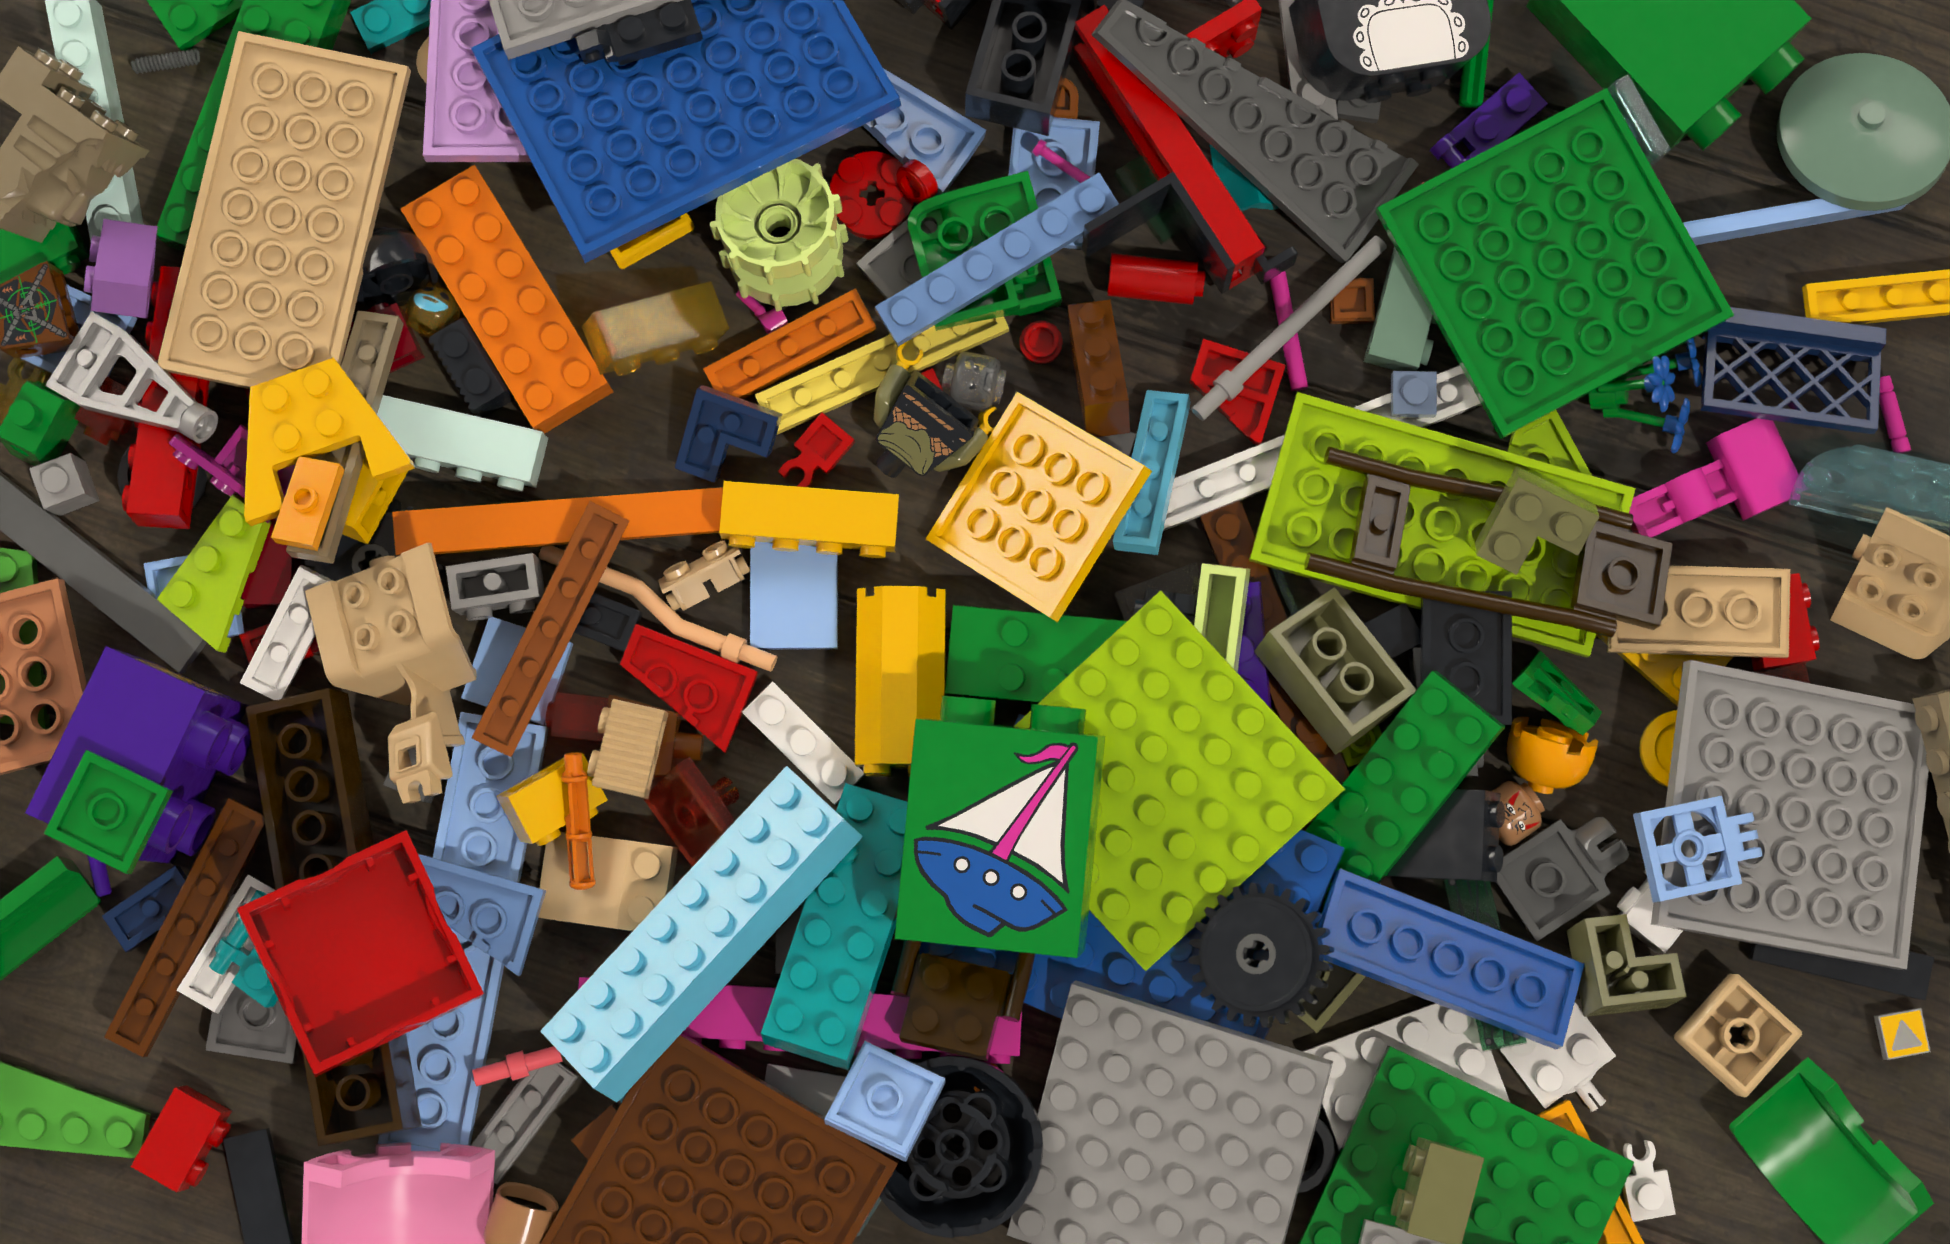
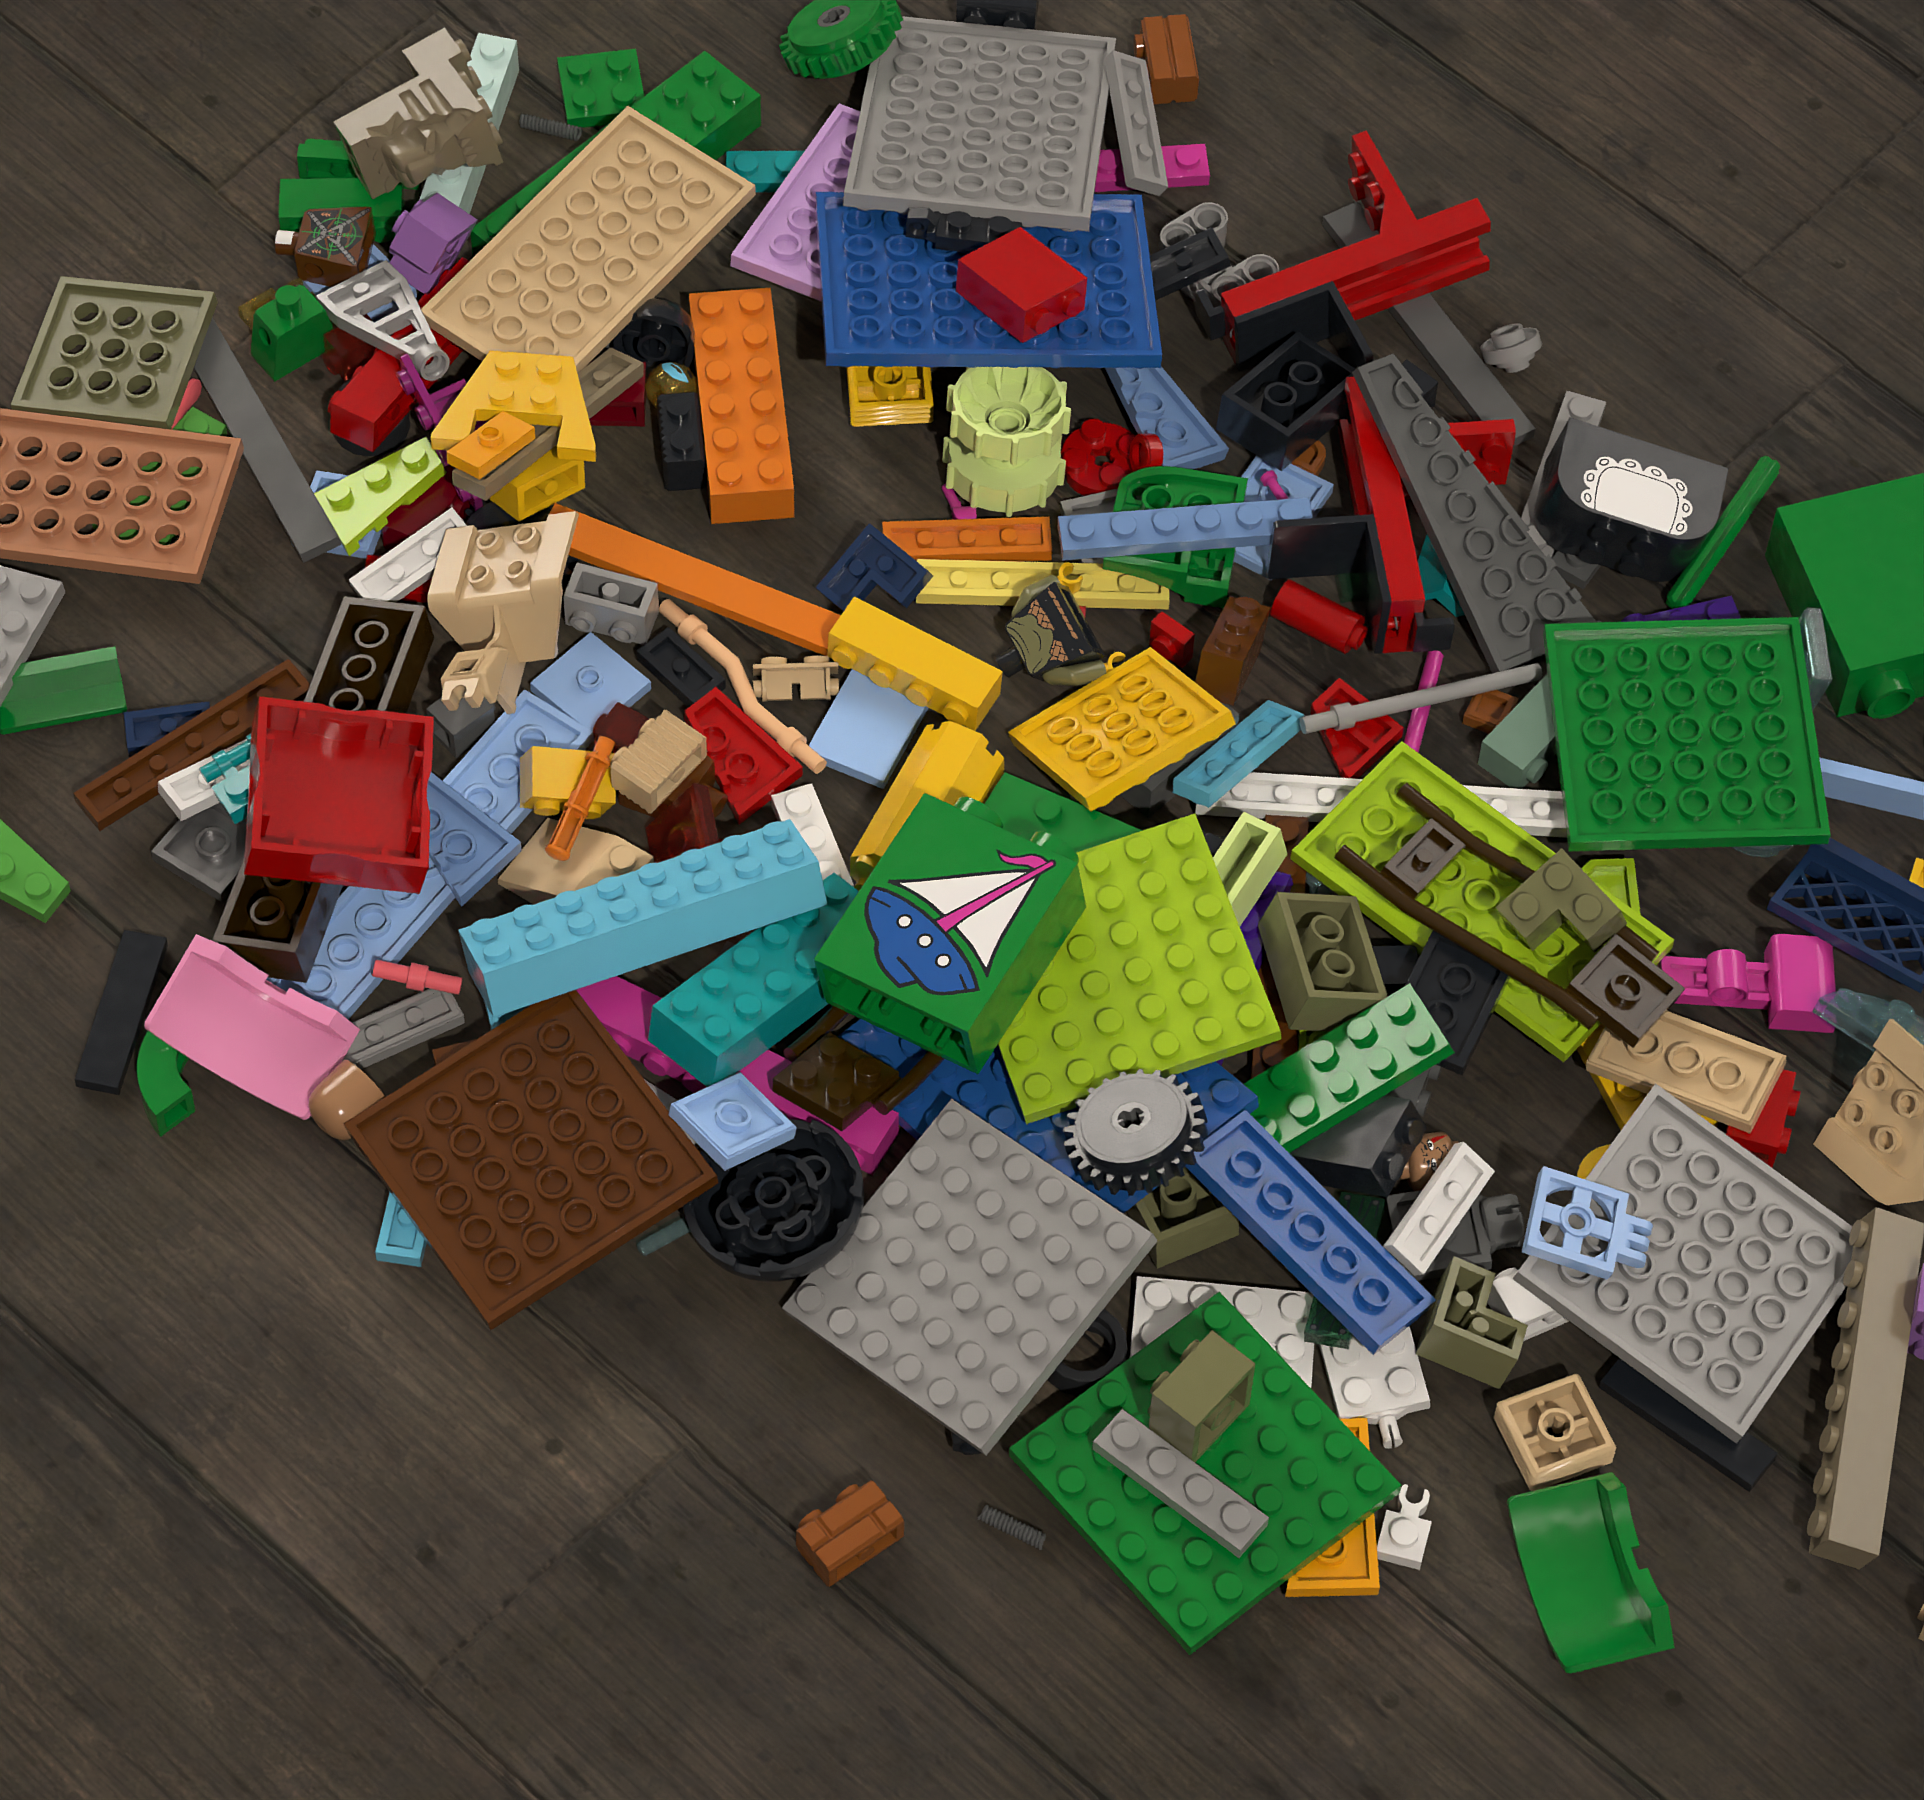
camera: 20 degrees right, 25 degrees down
dark purple brick [25,646,252,864] -> none
light grey brick [29,453,100,516] -> none
green plate [44,750,173,874] -> none
dark purple piece [87,855,112,897] -> none
red brick [131,1085,232,1192] -> none
light aqua brick [377,395,548,492] -> none
dark orange plate [471,501,629,757] -> none
clear yellow brick [582,281,729,376] -> none
red plate [778,412,855,488] -> none
head [942,352,1007,411] -> none
red plate [1020,321,1063,364] -> none
sand blue plate [1391,371,1437,418] -> none
light orange cylinder [1507,717,1599,794] -> none
green wing [1512,650,1602,736] -> none
plant [1589,338,1702,453] -> none
tile [1874,1008,1931,1060] -> none
none -> red brick [956,227,1087,343]
none -> red plate [1149,611,1195,668]
none -> white plate [1383,1142,1495,1276]

